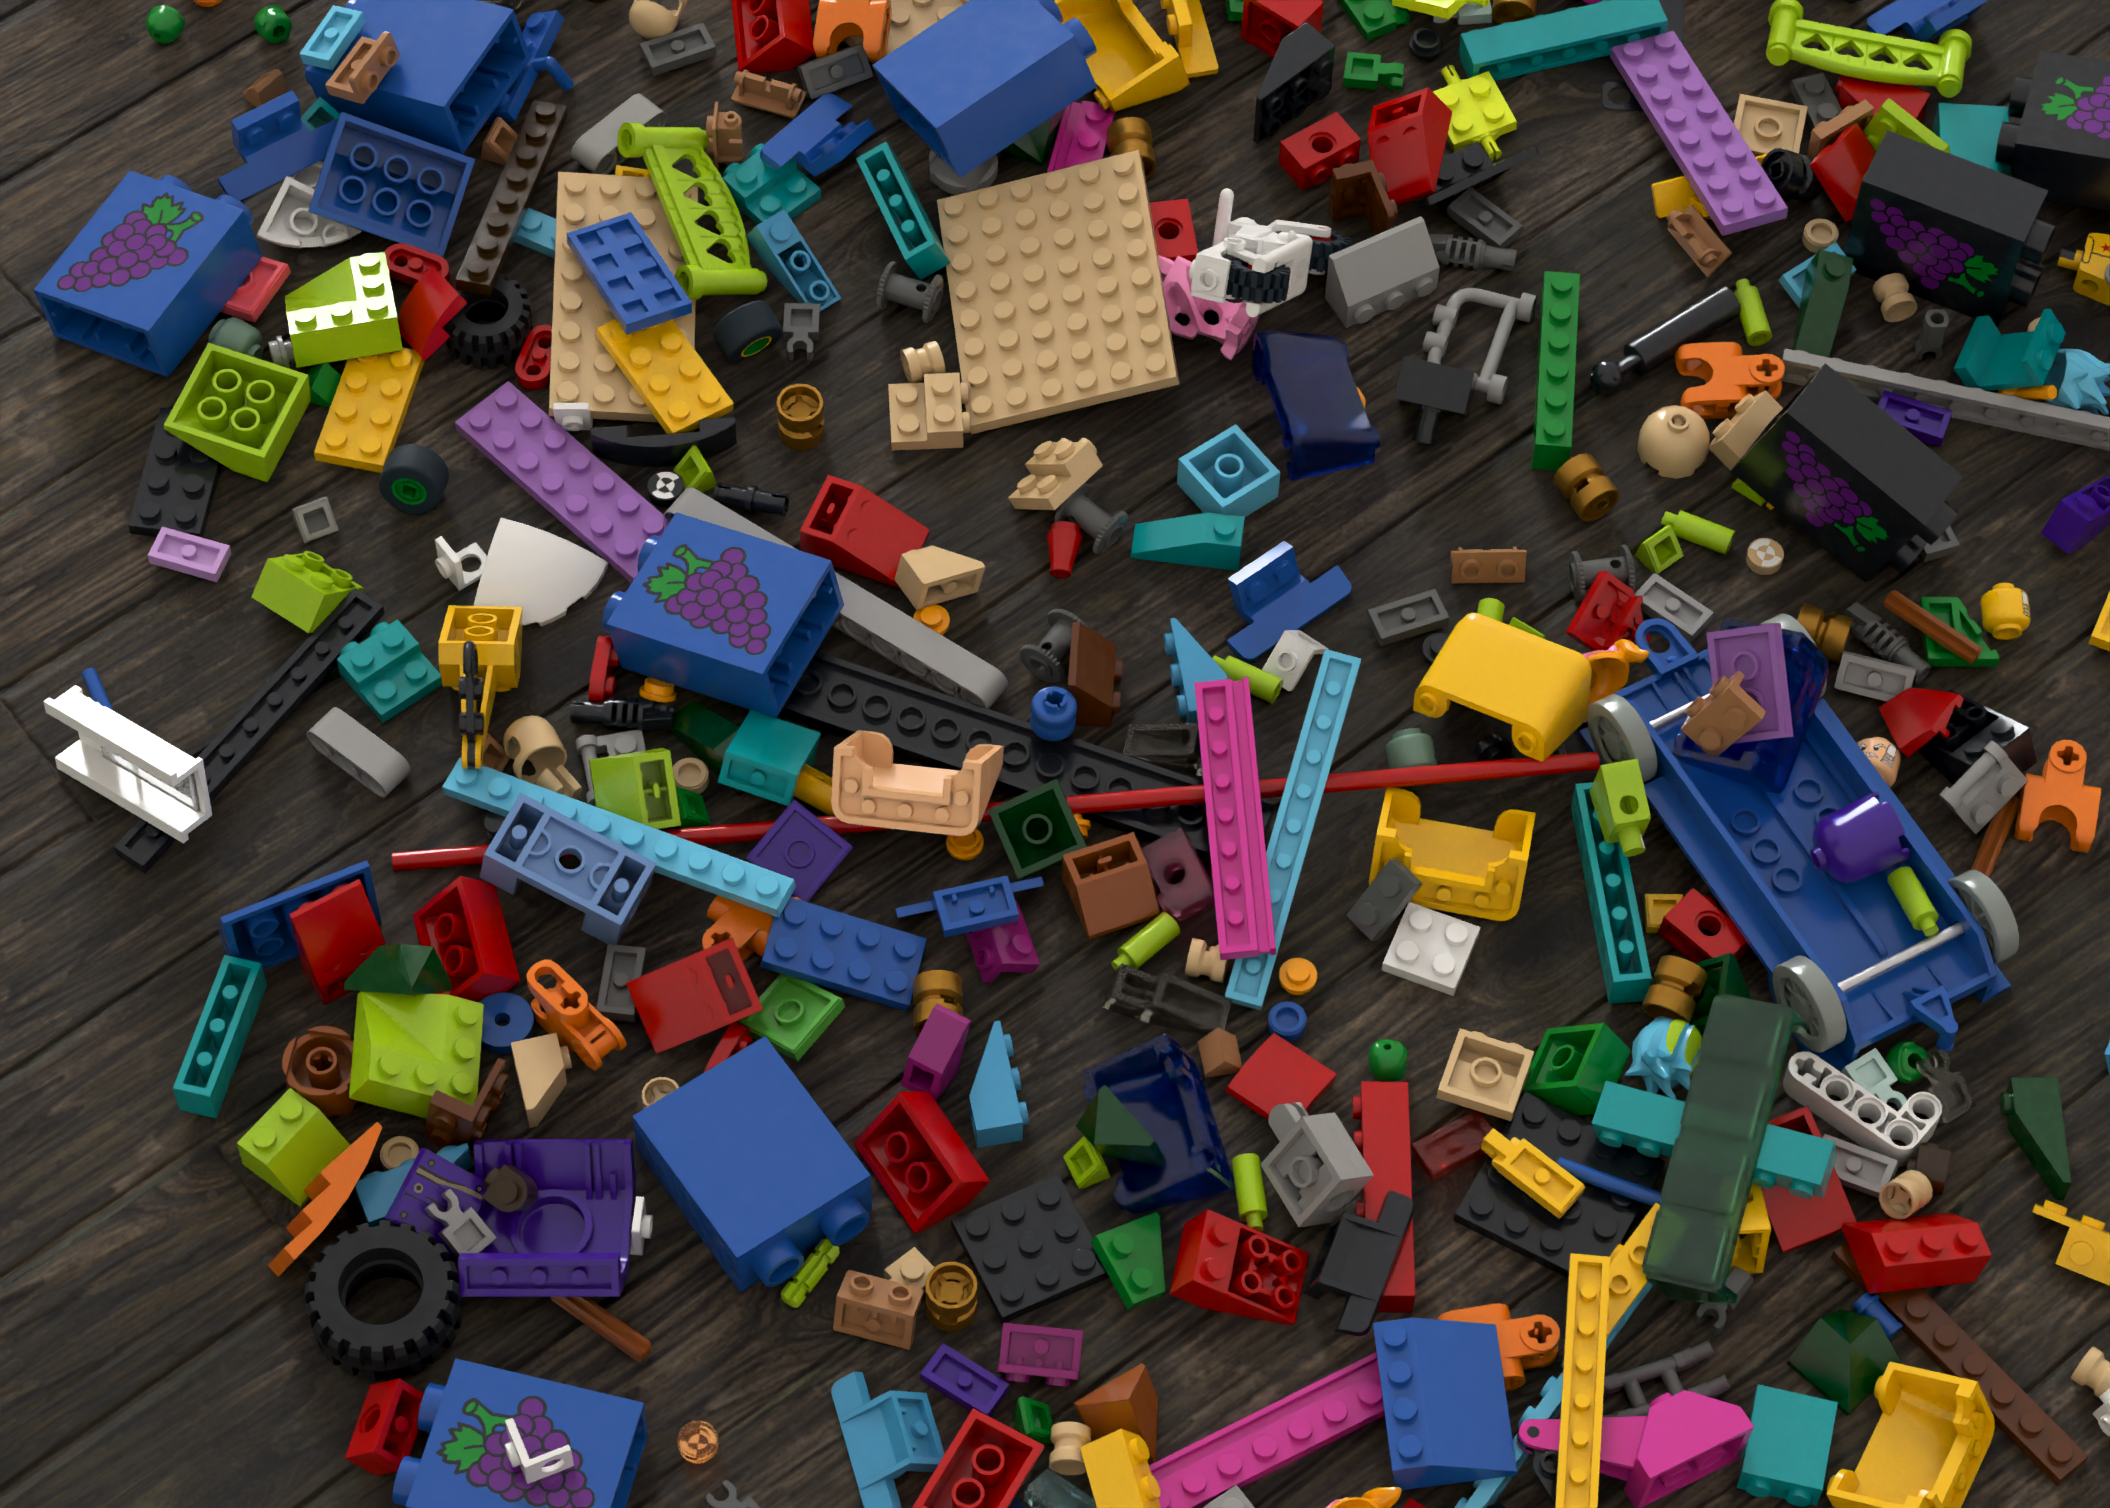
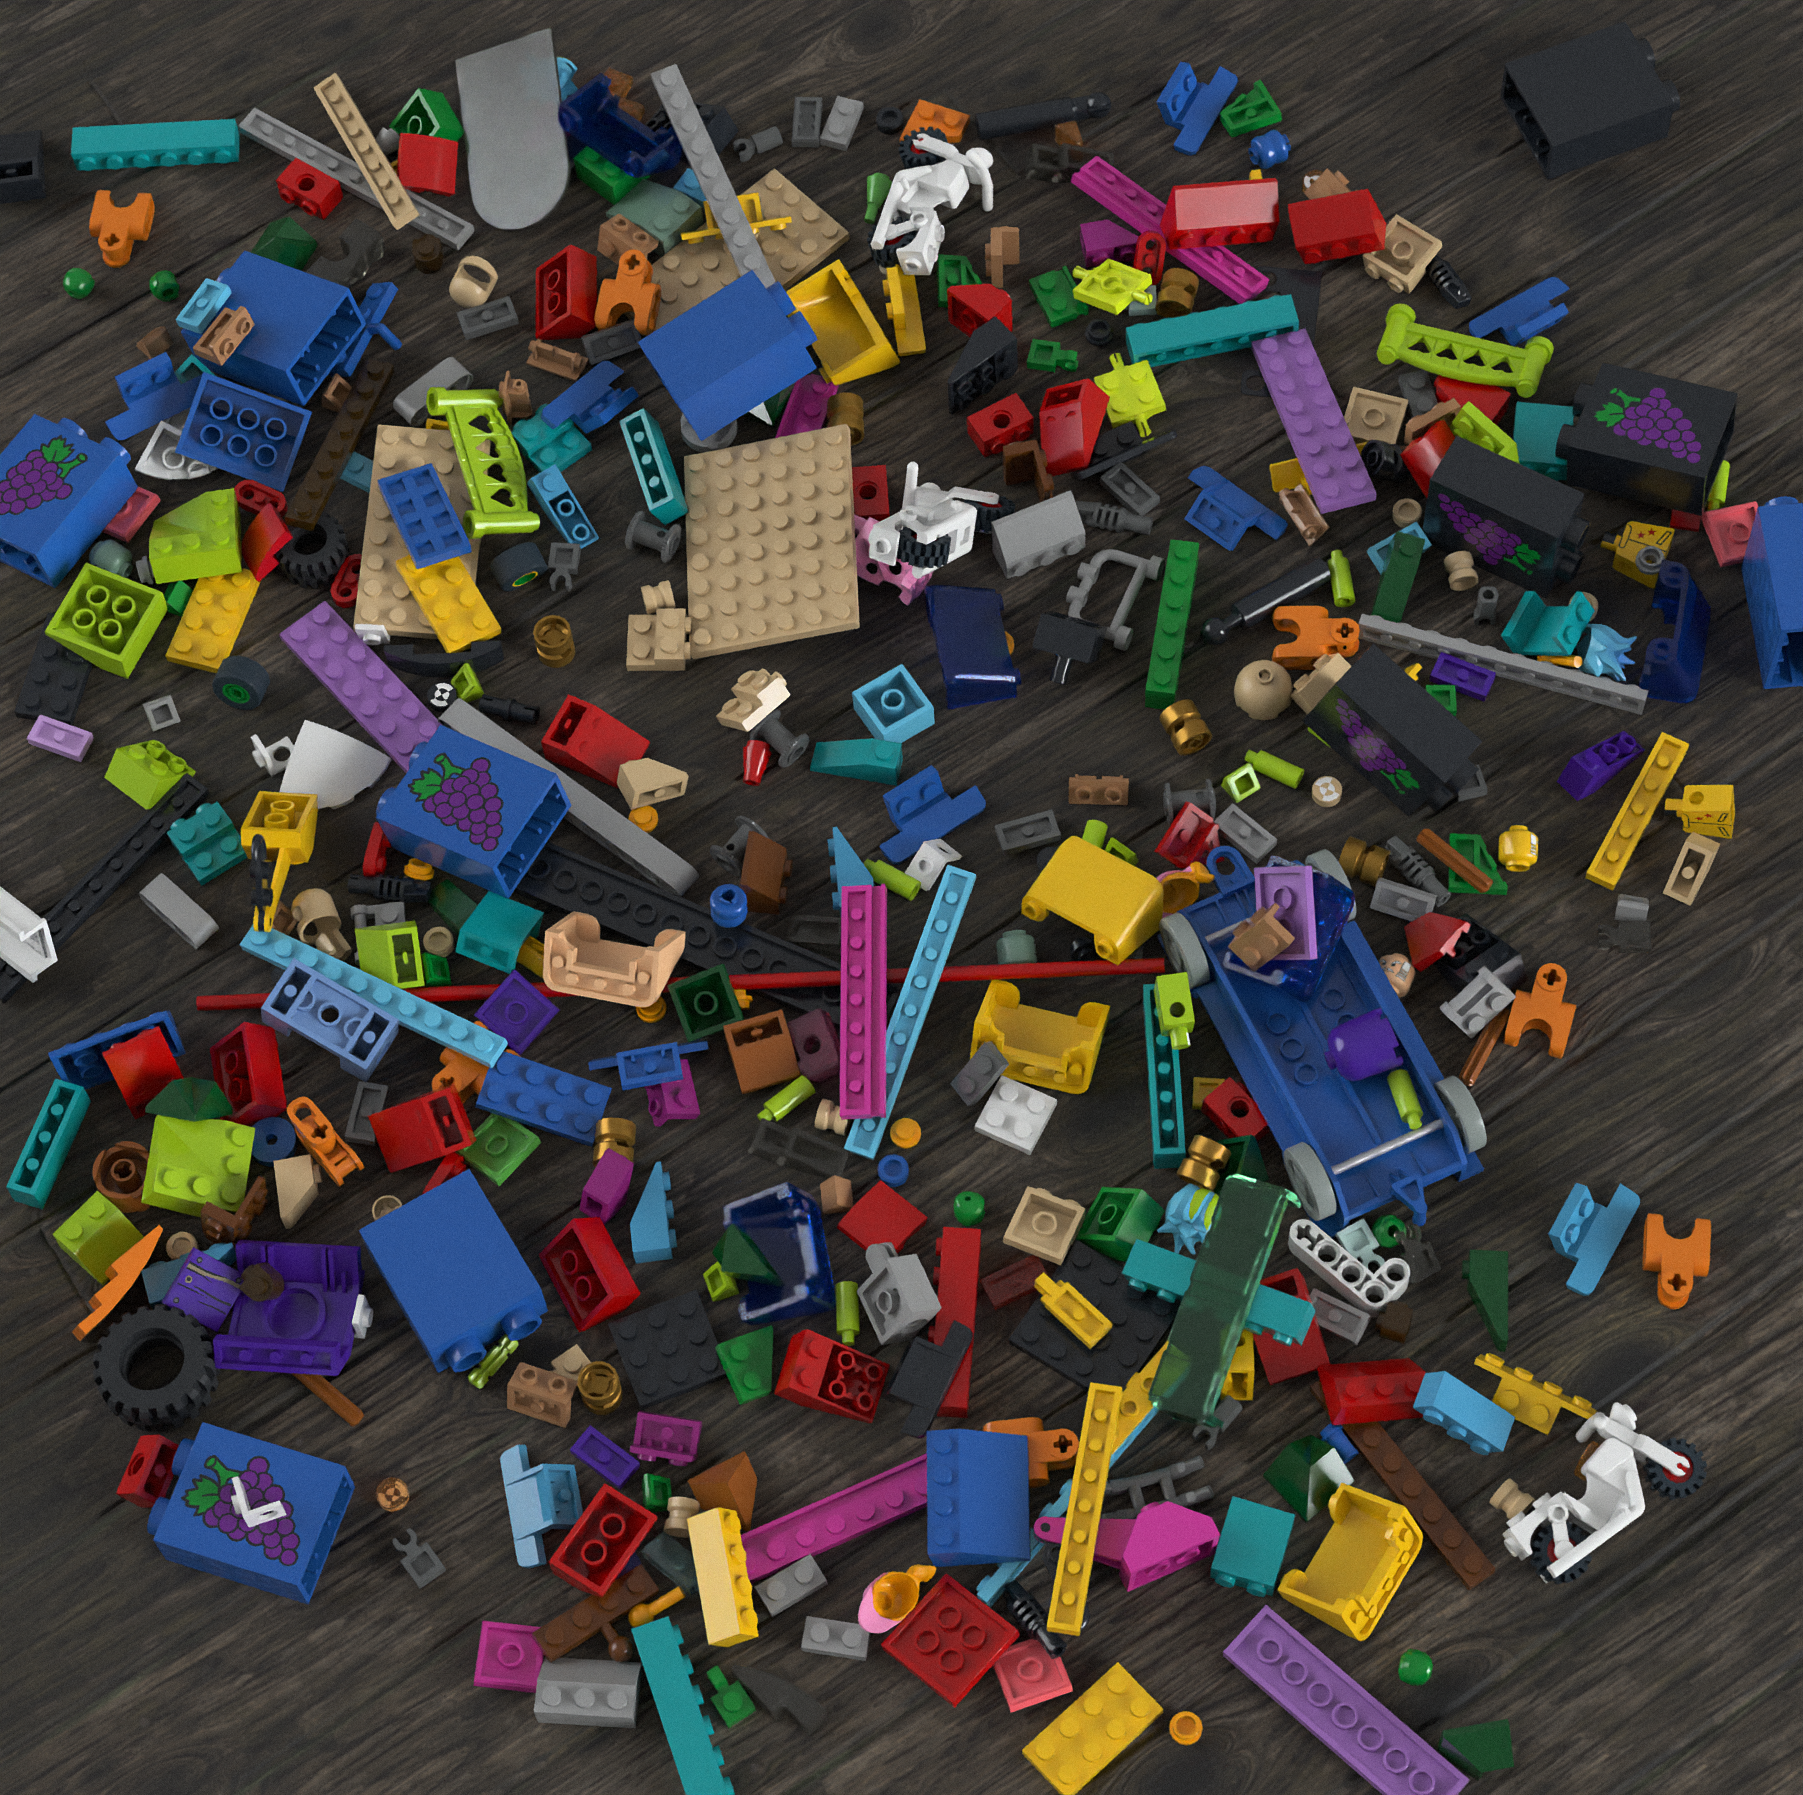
camera: 10 degrees right, 5 degrees up
light grey plate [424,1189,496,1258] -> none
blue bar [1557,1157,1672,1210] -> none
tan wheel [1879,1170,1933,1220] -> none
none -> blue plate [1185,466,1288,551]
none -> dark azure brick [1413,1371,1515,1455]

